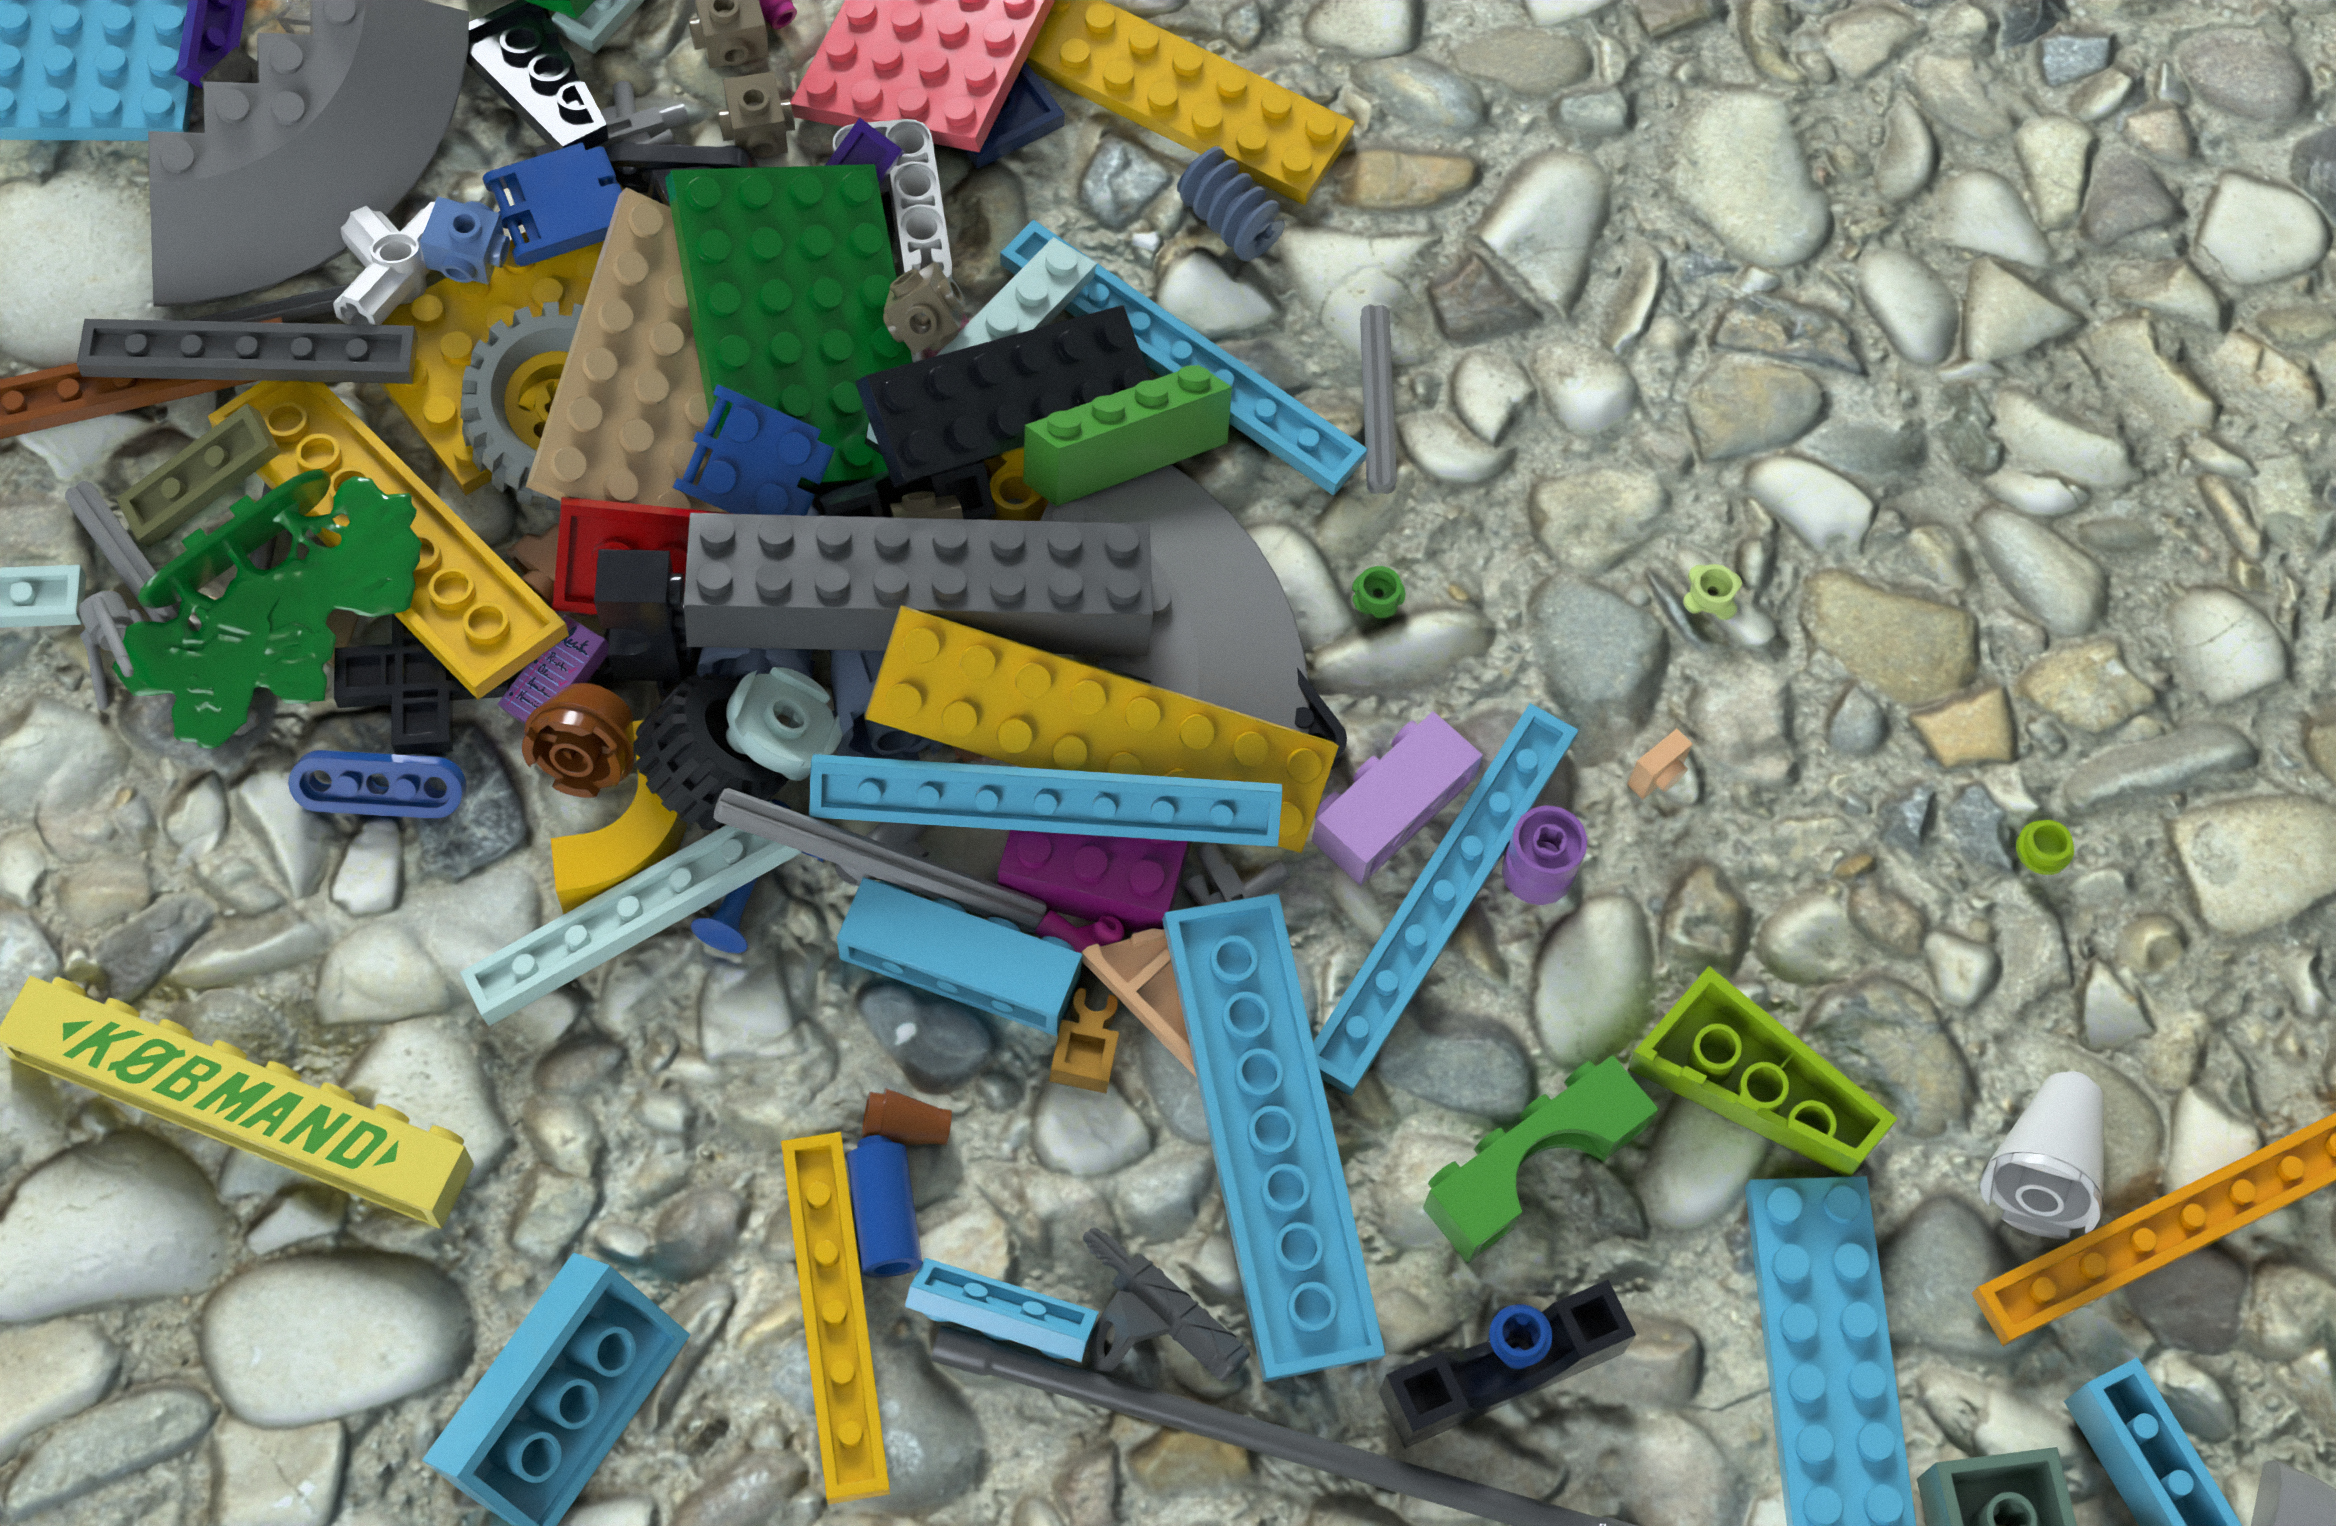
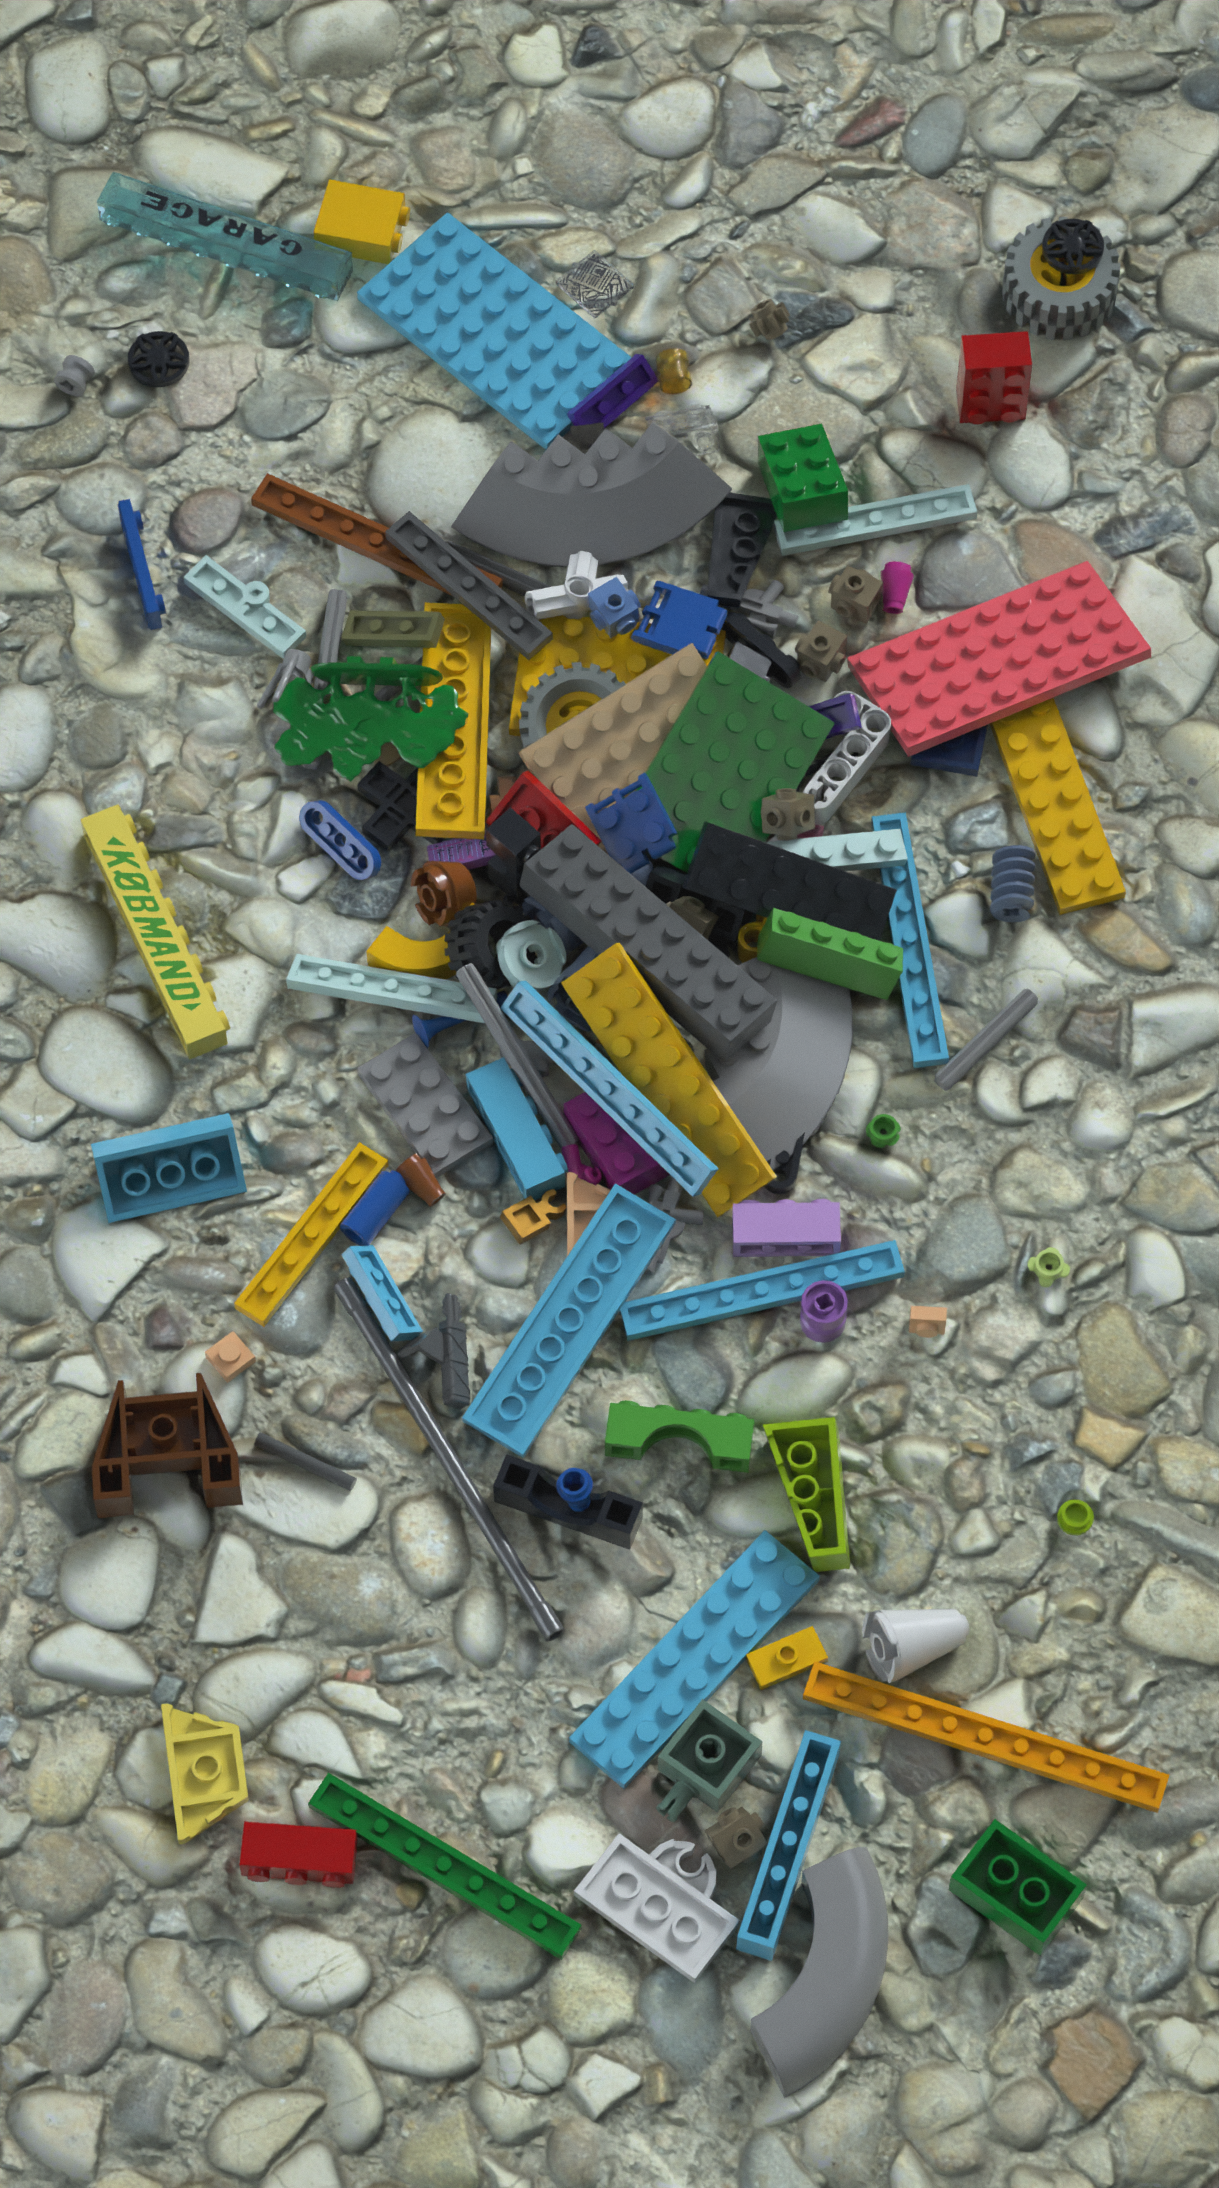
camera: 50 degrees right, 0 degrees up
none -> light grey plate [357,1033,493,1178]
none -> yellow plate [746,1626,828,1690]

